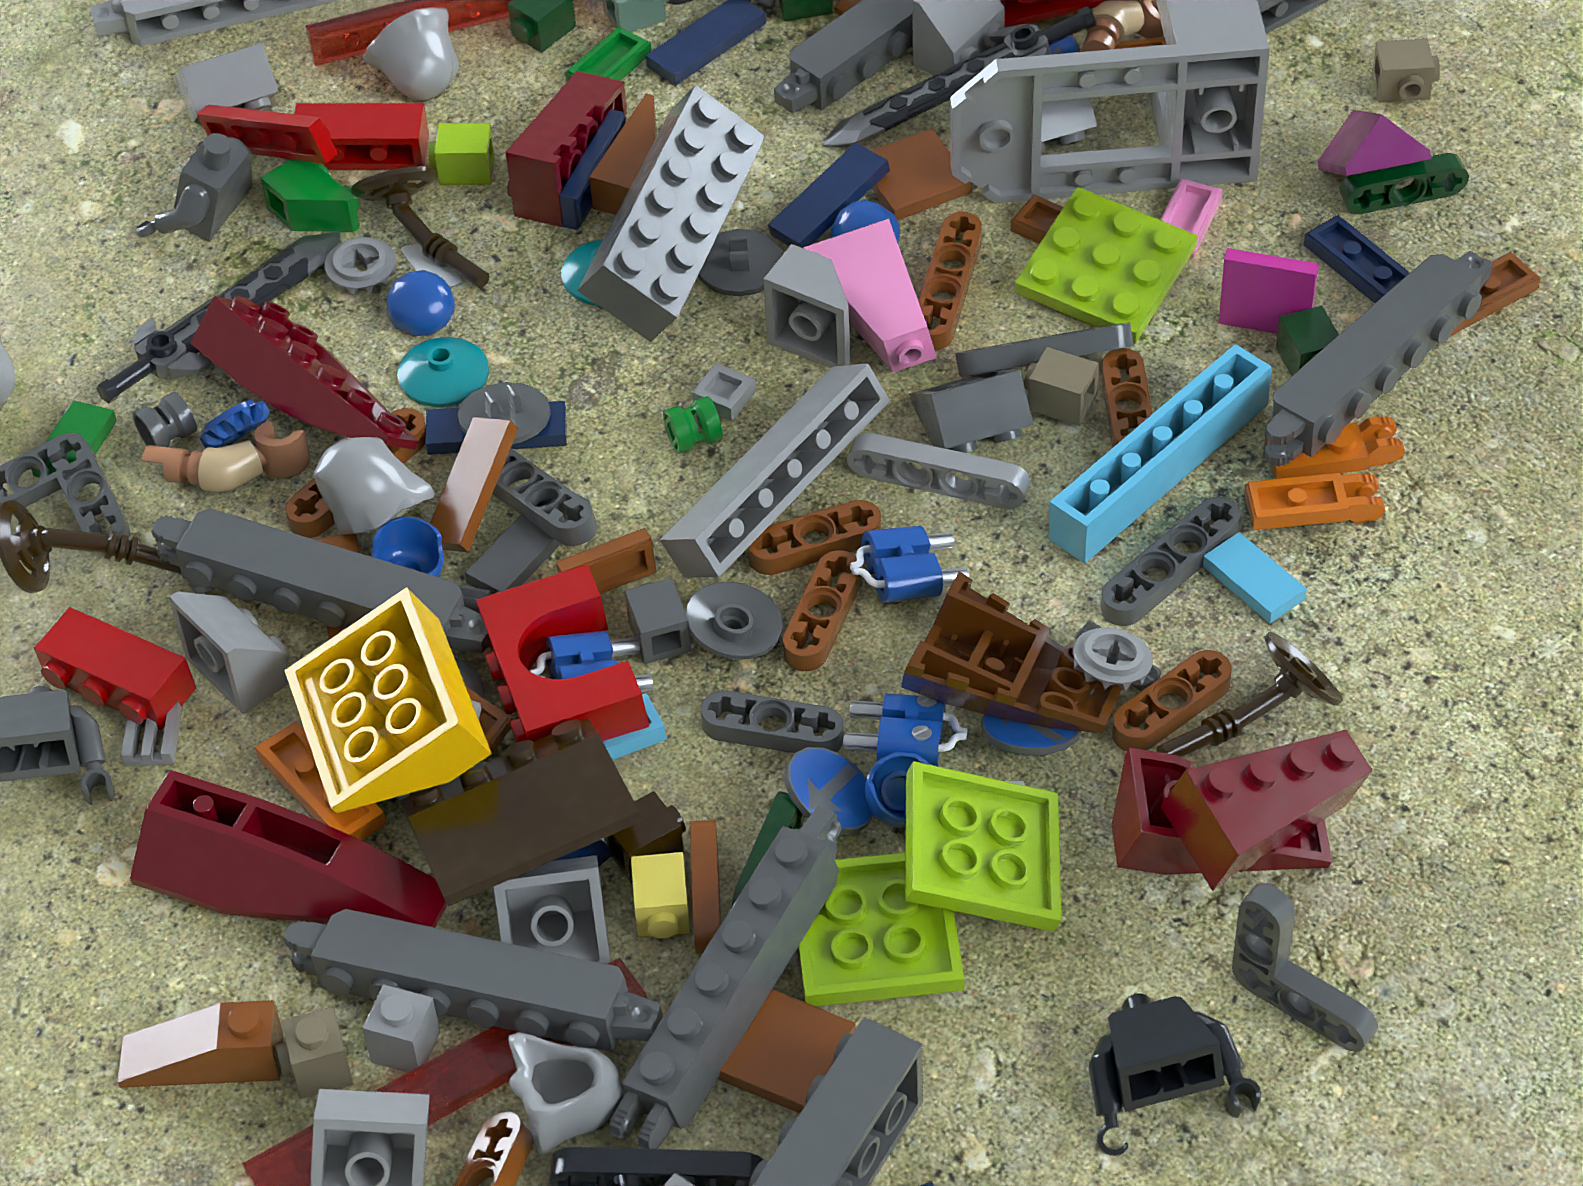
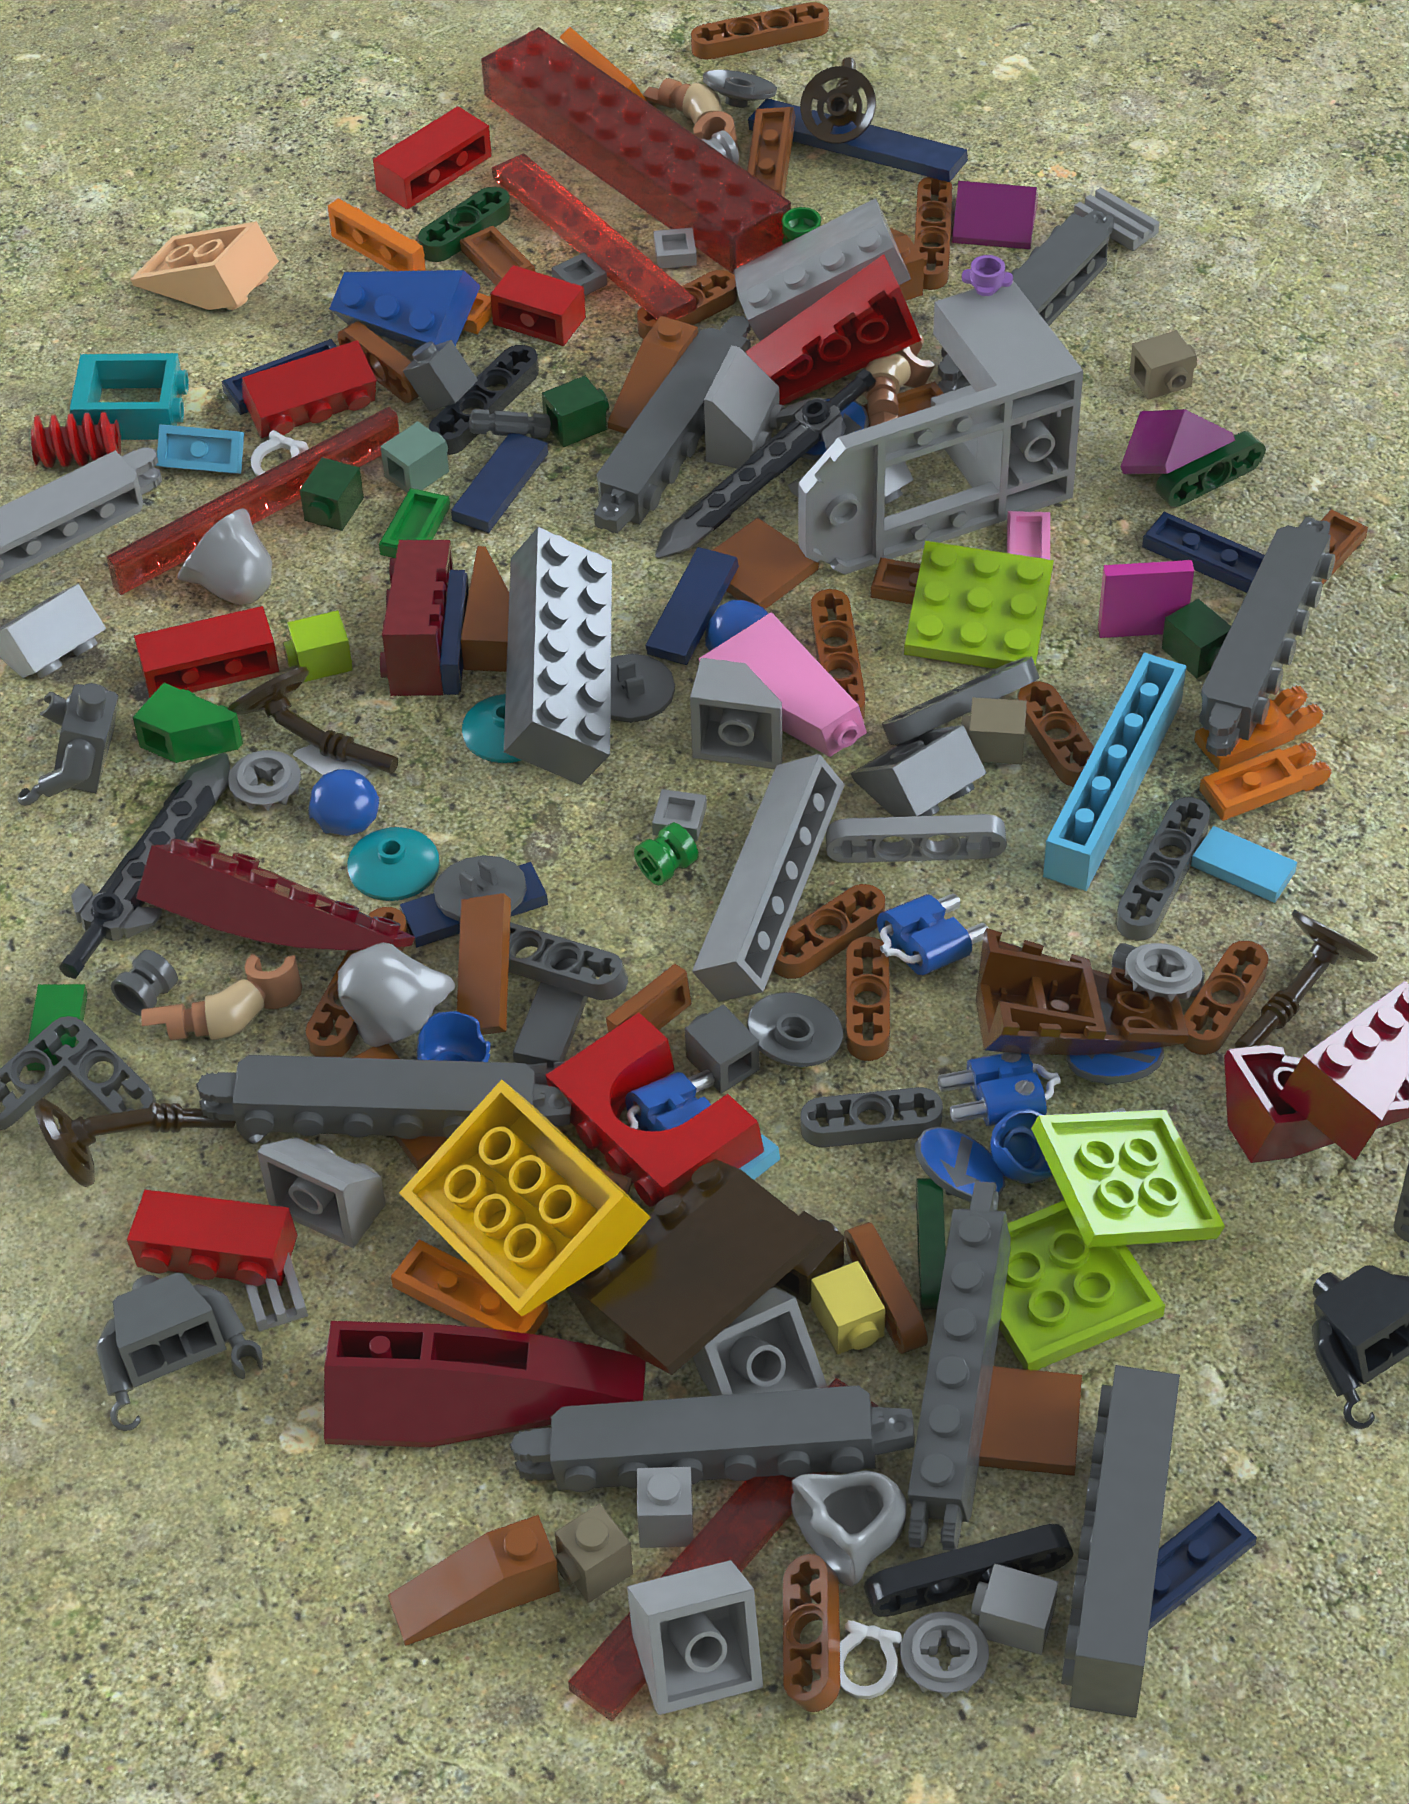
camera: 20 degrees left, 0 degrees up
red plate [197,104,338,164] -> none
blue gear [199,400,270,449] -> none

